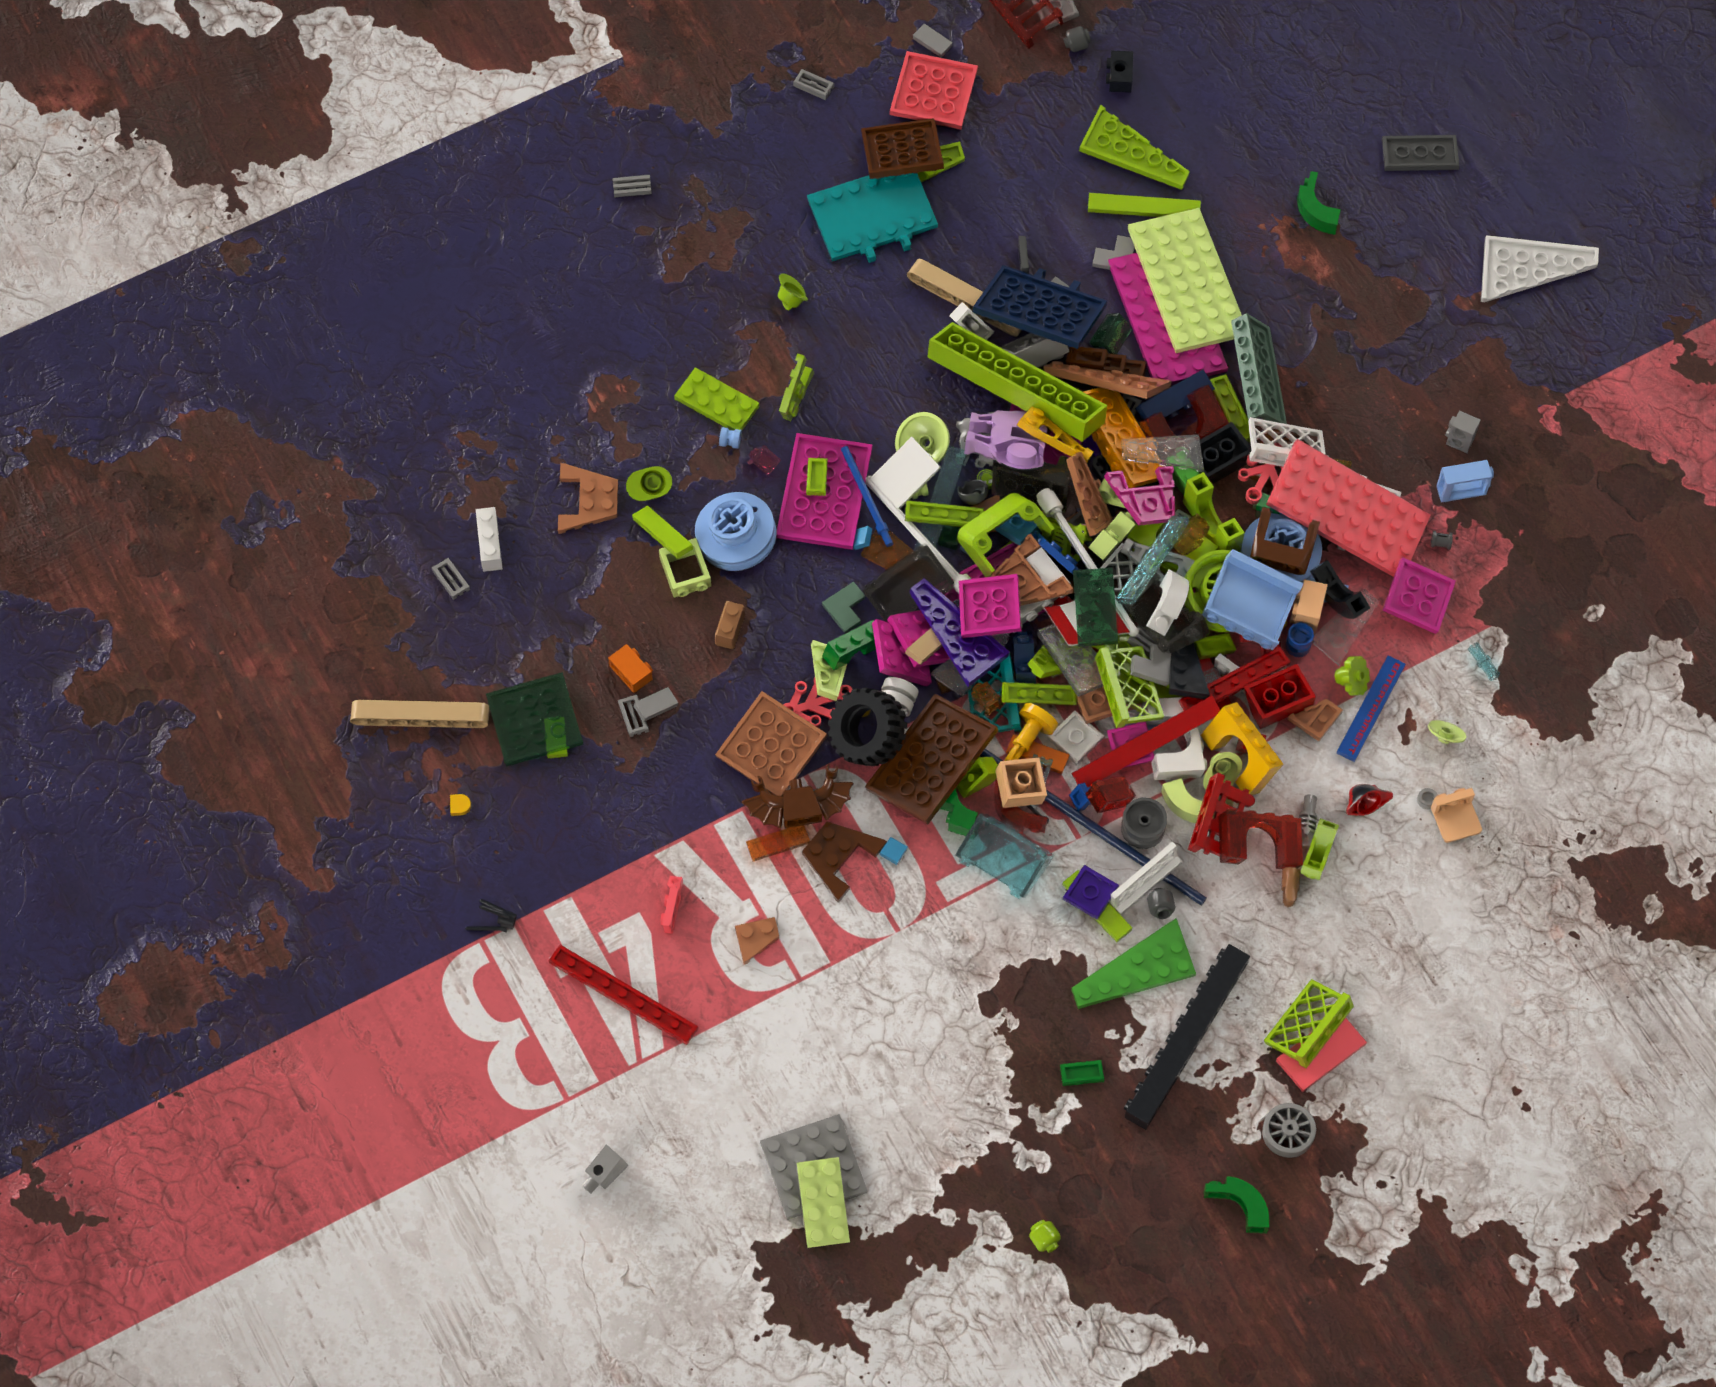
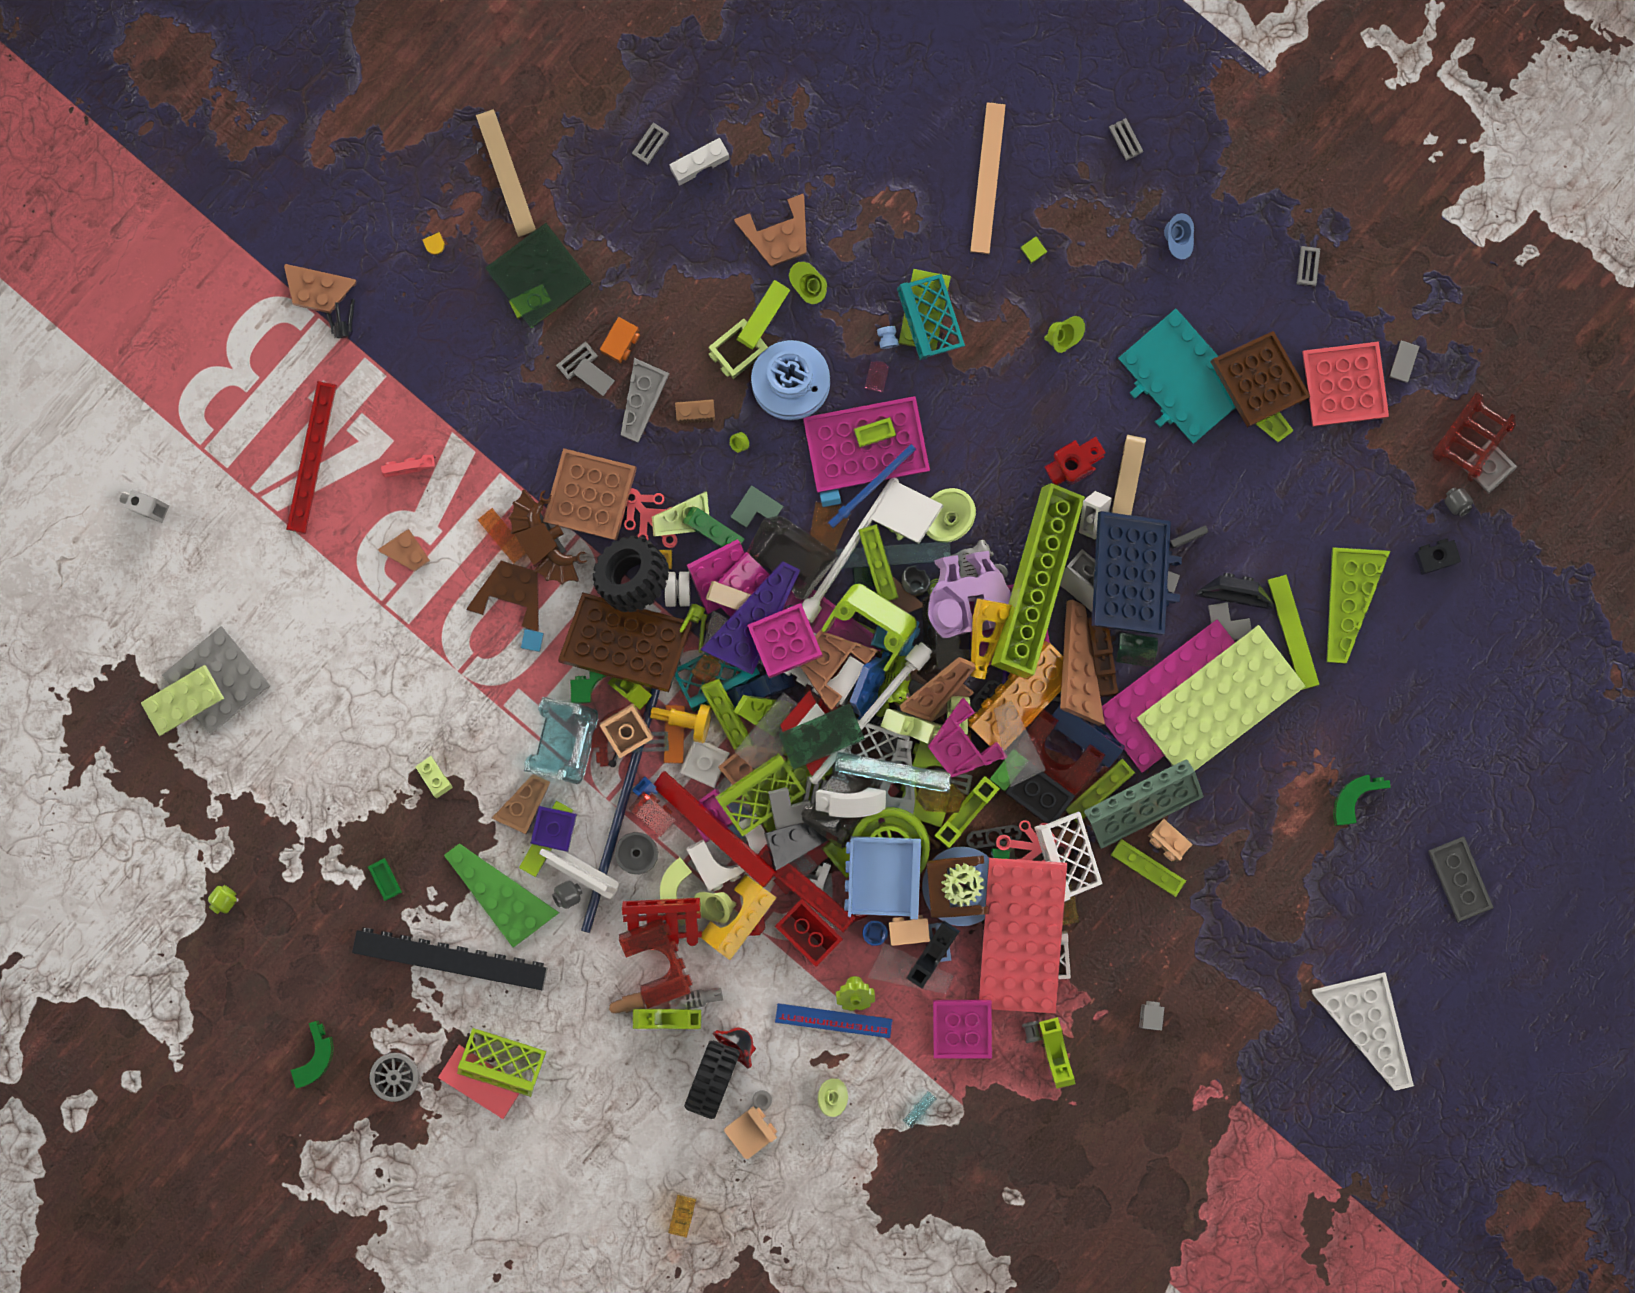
camera: 70 degrees right, 20 degrees up
lime wing [779,353,814,421] -> none
nougat wing [1288,699,1343,741] -> none
light blue window [1436,460,1494,503] -> none
none -> nougat wing [284,264,357,314]
none -> yellowish green plate [415,756,453,799]
none -> medium nougat wing [492,774,551,834]
none -> light grey wing [621,358,670,443]
none -> clear yellow brick [668,1193,697,1238]
none -> lime plant [679,604,708,653]
none -> black tyre [684,1040,740,1119]
none -> lime tile [730,432,749,453]
none -> teal fence [897,274,965,360]
none -> yellowish green gear [941,863,984,907]
none -> dark grey beam [966,825,1022,849]
none -> light nougat tile [970,103,1006,254]
none -> lime tile [1020,237,1047,264]
none -> lime arch [1039,1017,1075,1089]
none -> red piece [1044,437,1106,485]
none -> lime tile [1111,839,1186,897]
none -> light nougat bracket [1148,819,1193,862]
none -> medium blue piece [1164,213,1194,259]
none -> black wedge [1195,573,1274,610]

